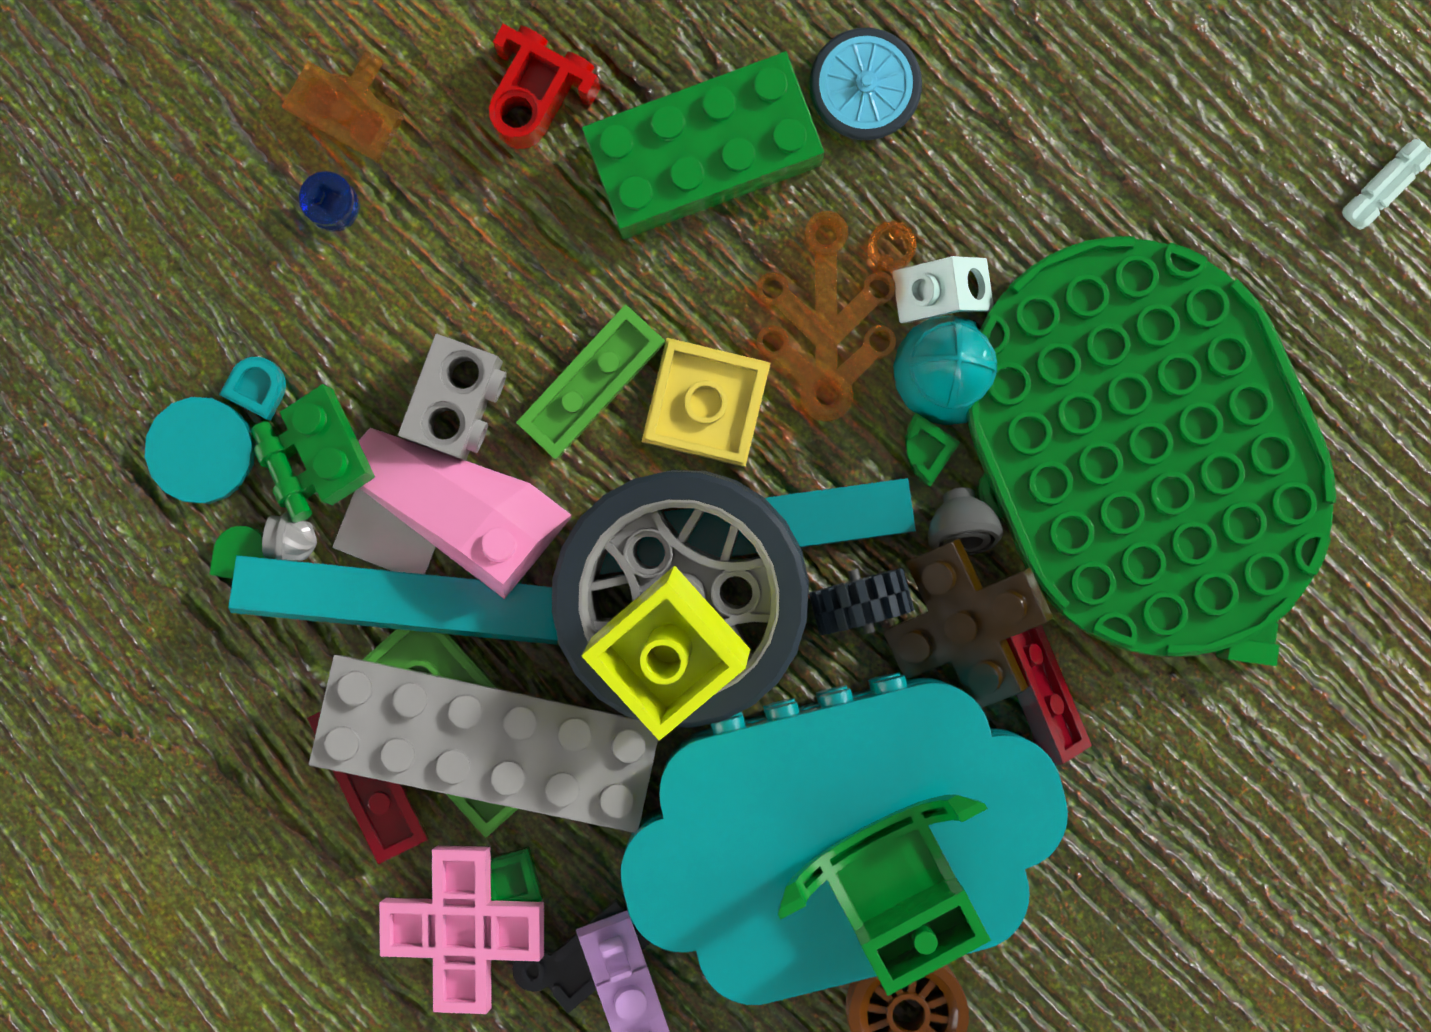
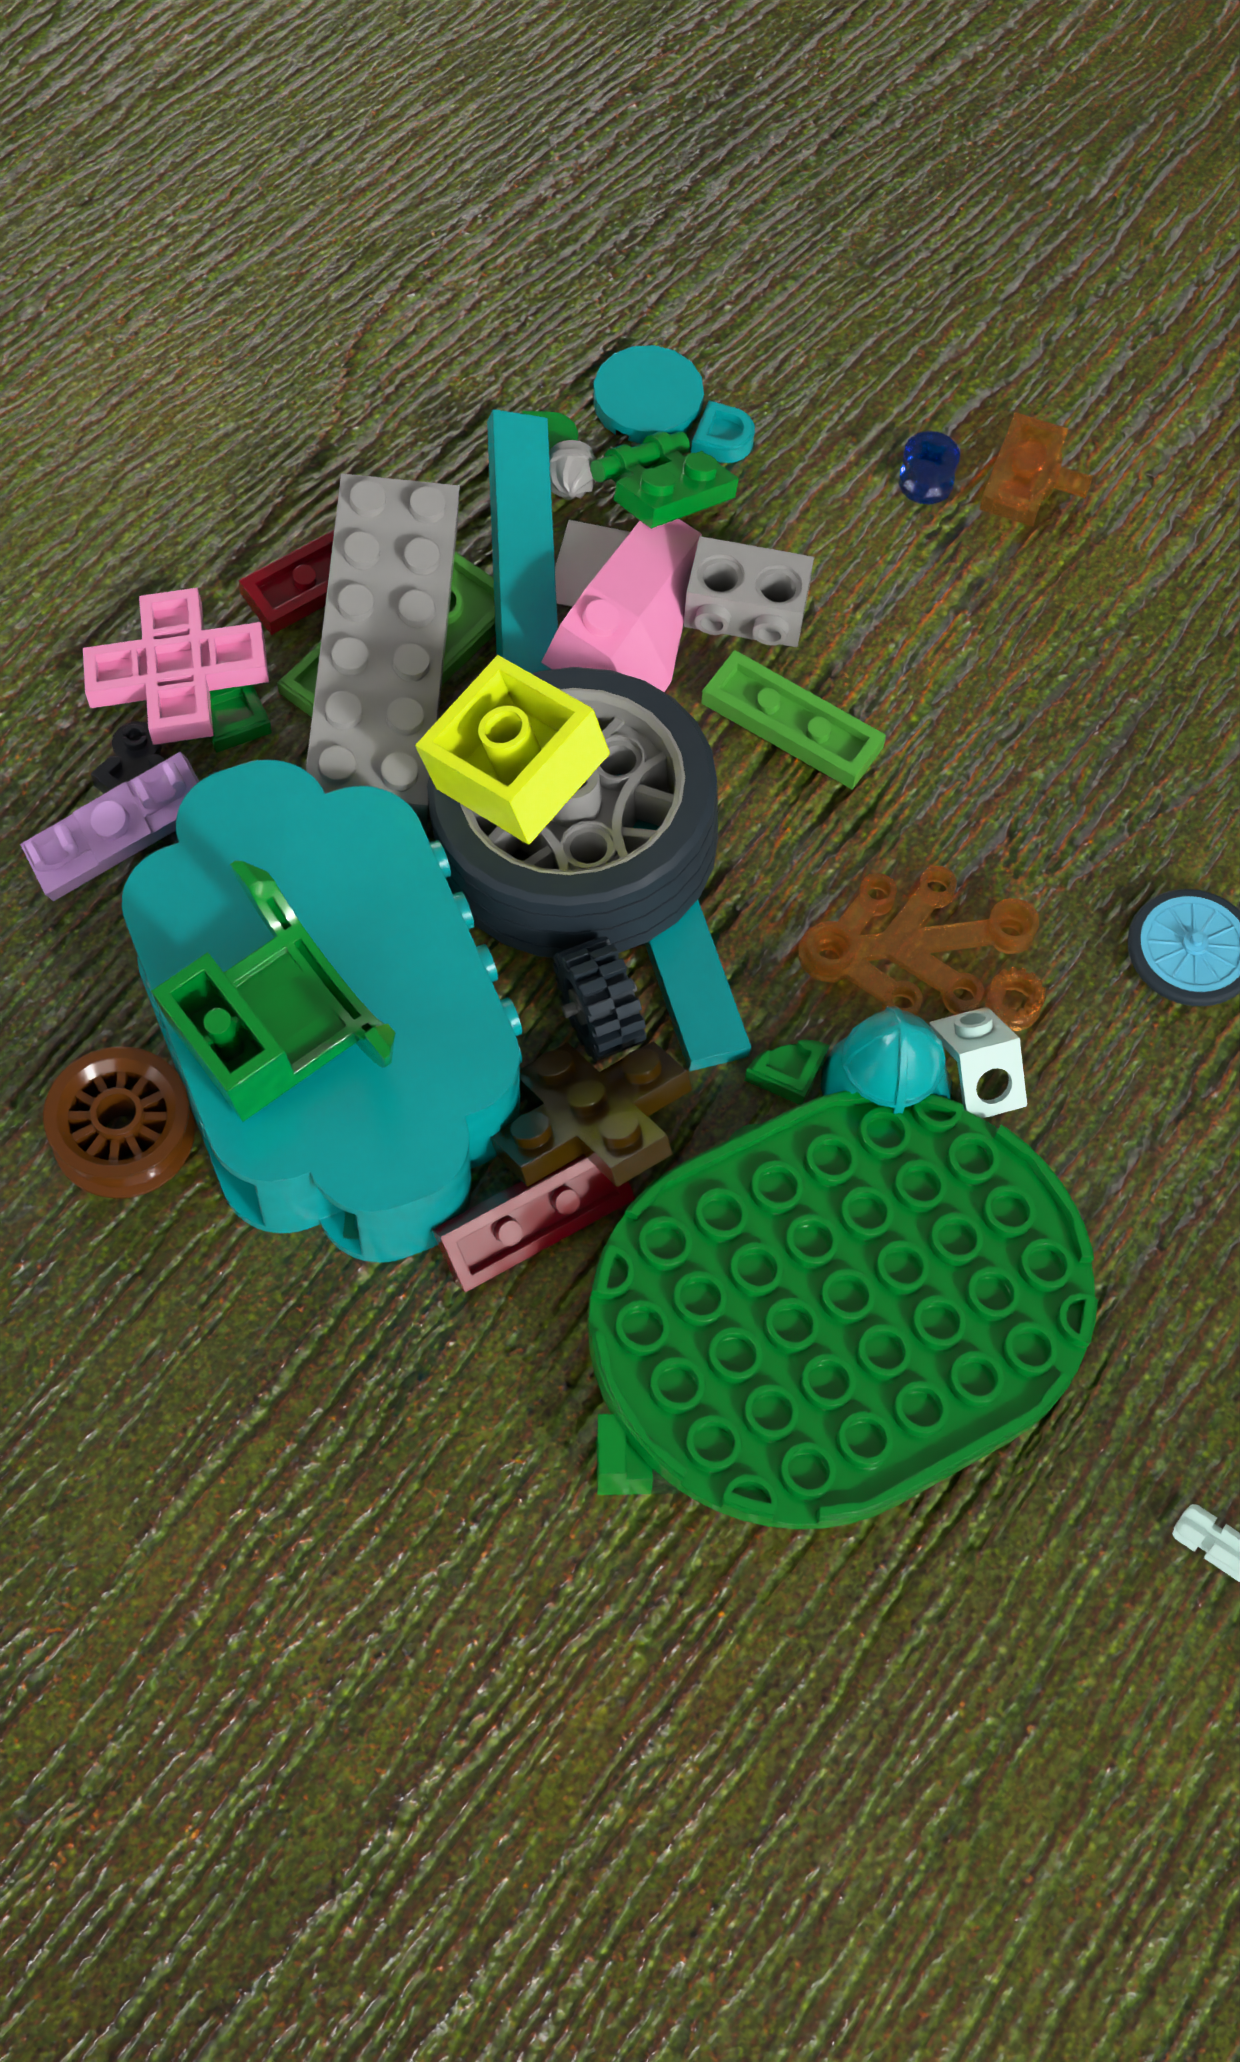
camera: 80 degrees right, 25 degrees down
red pin [489,23,601,149] -> none
green brick [582,51,825,240] -> none
light yellow tile [641,338,771,467] -> none
dark grey brick [928,488,1004,556] -> none

